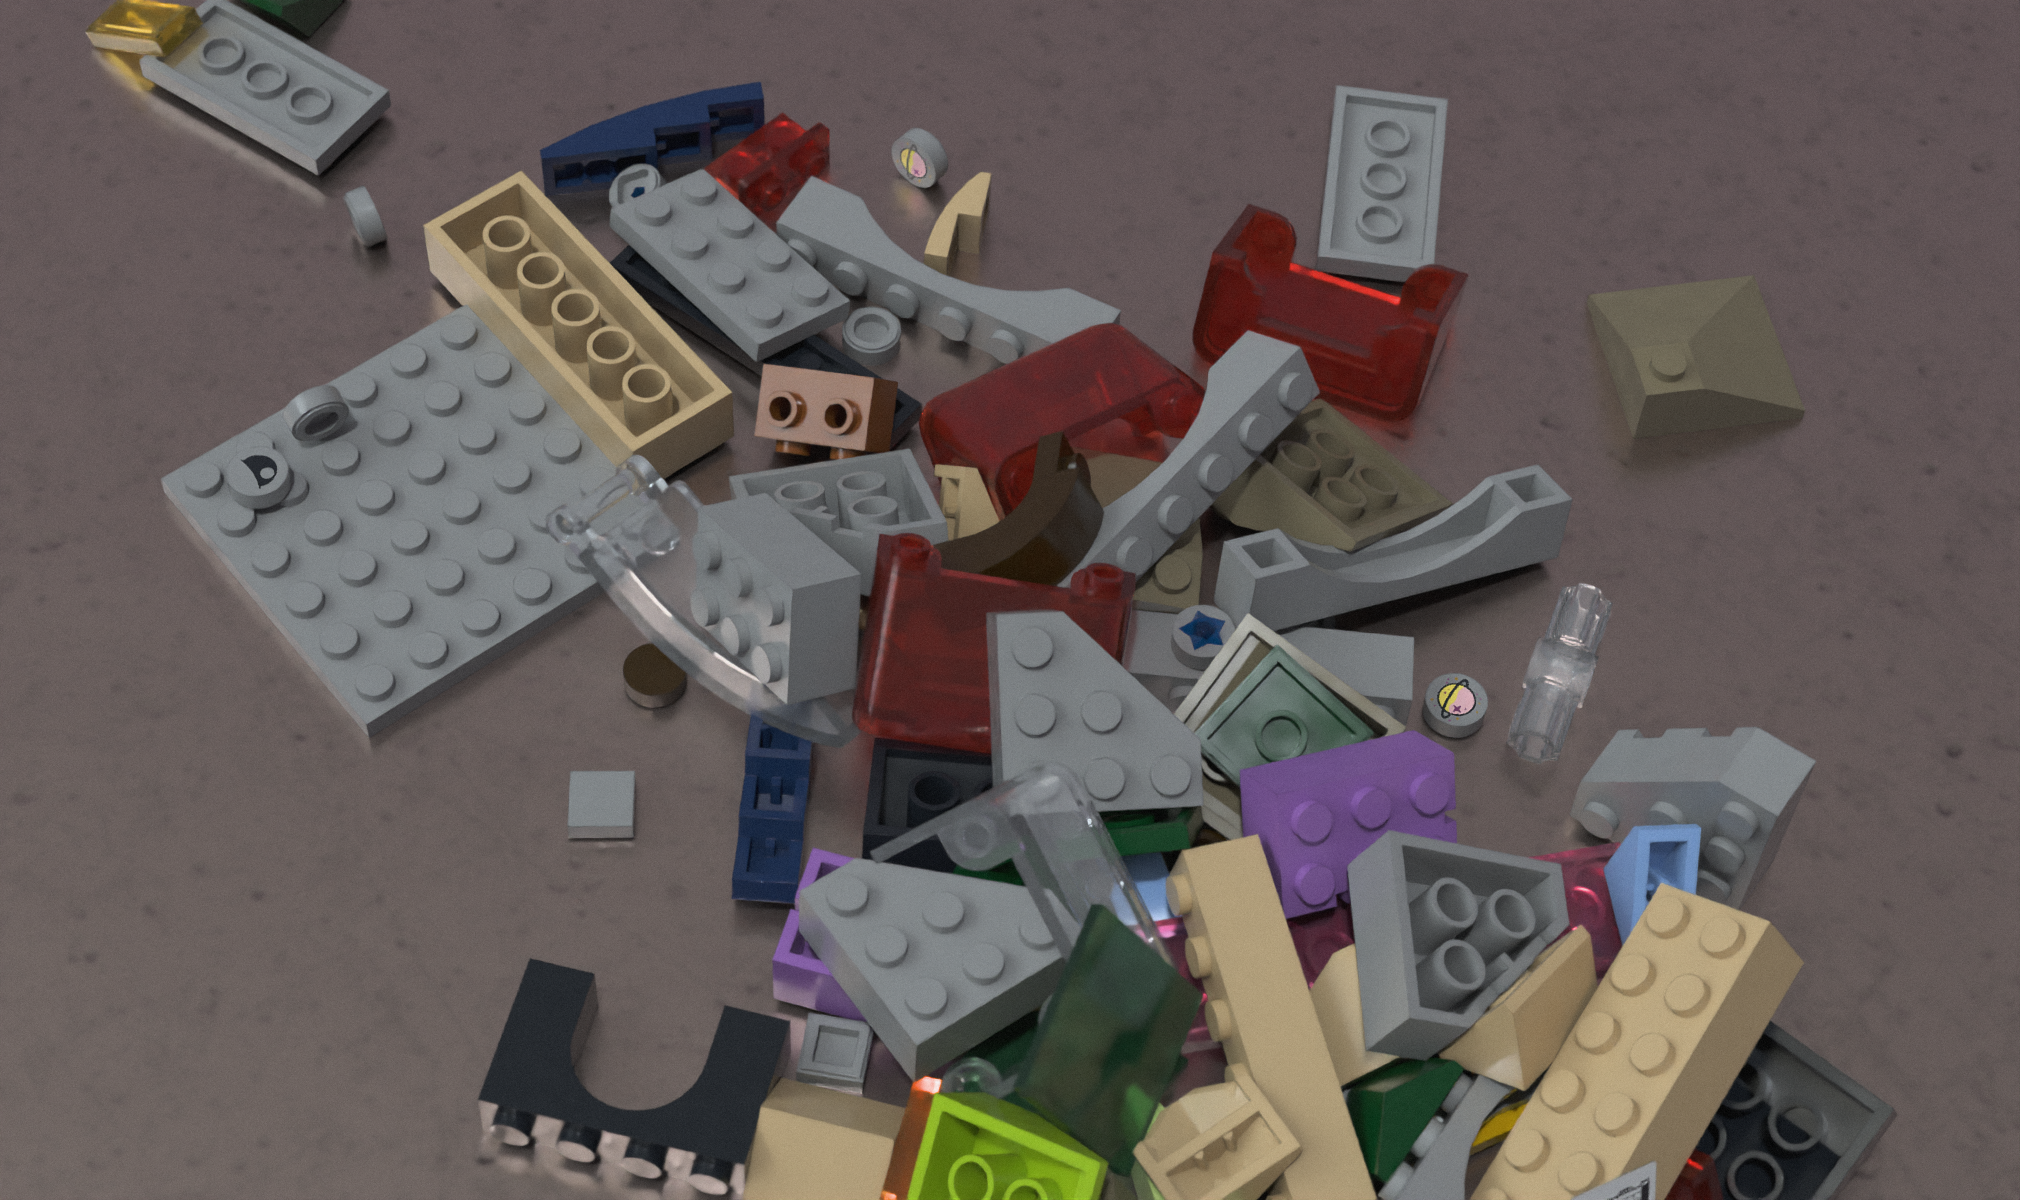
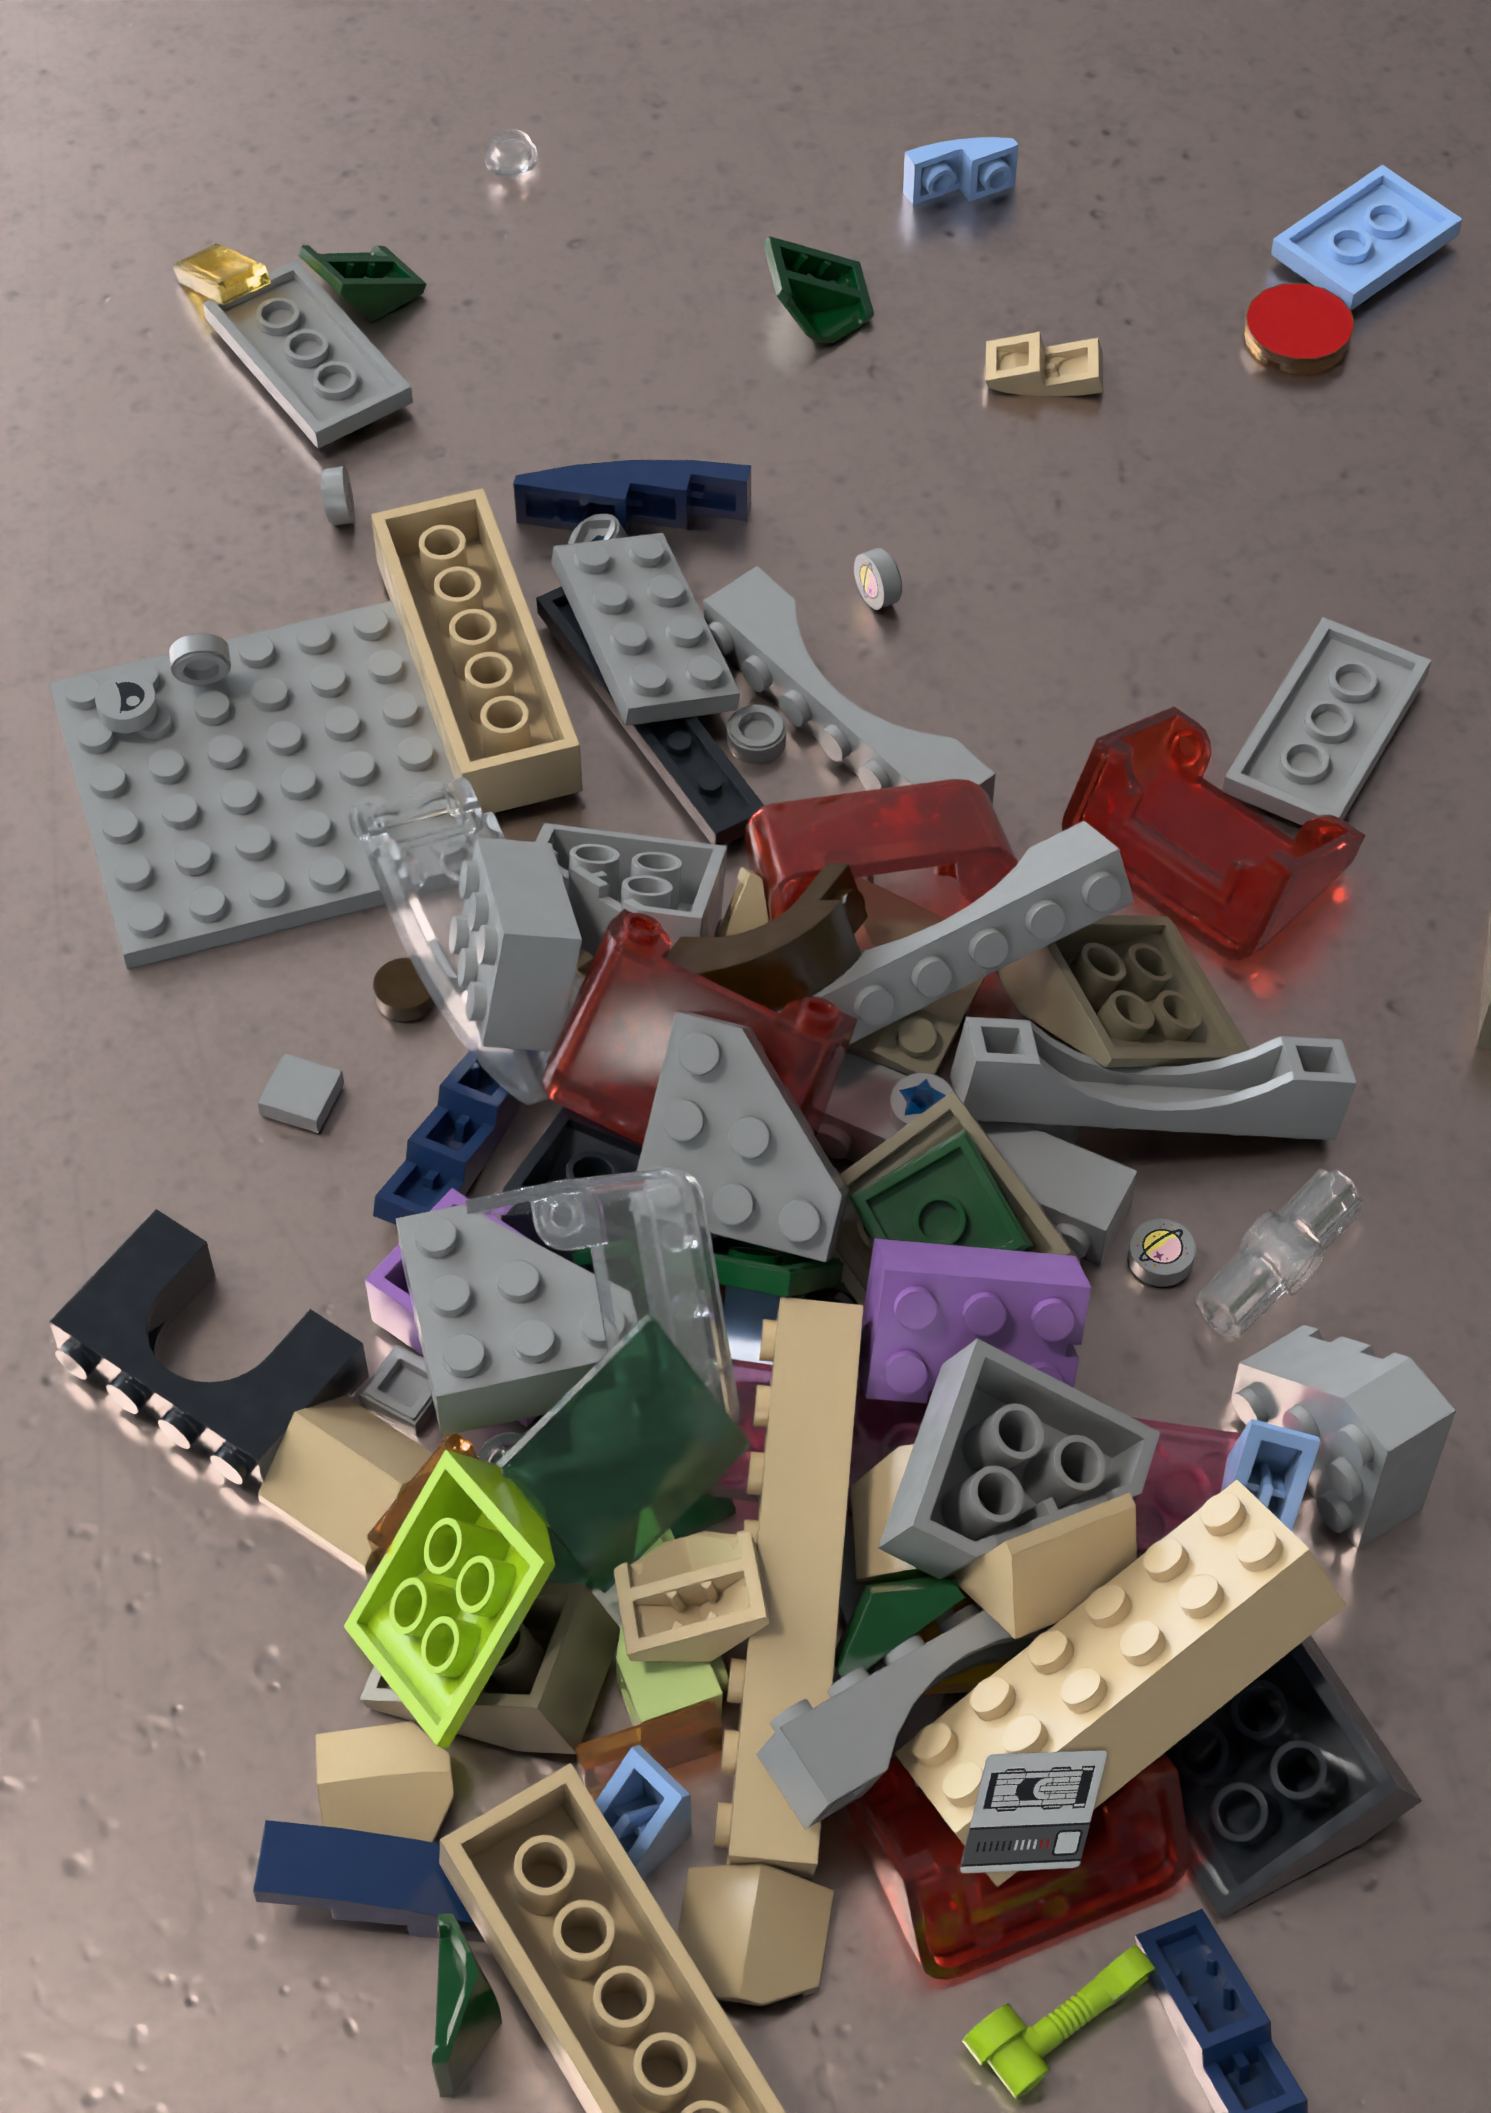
camera: 25 degrees right, 0 degrees up
clear red bracket [703,112,830,217] -> none
brick [754,364,898,460] -> none
tan slope [924,172,992,276] -> none

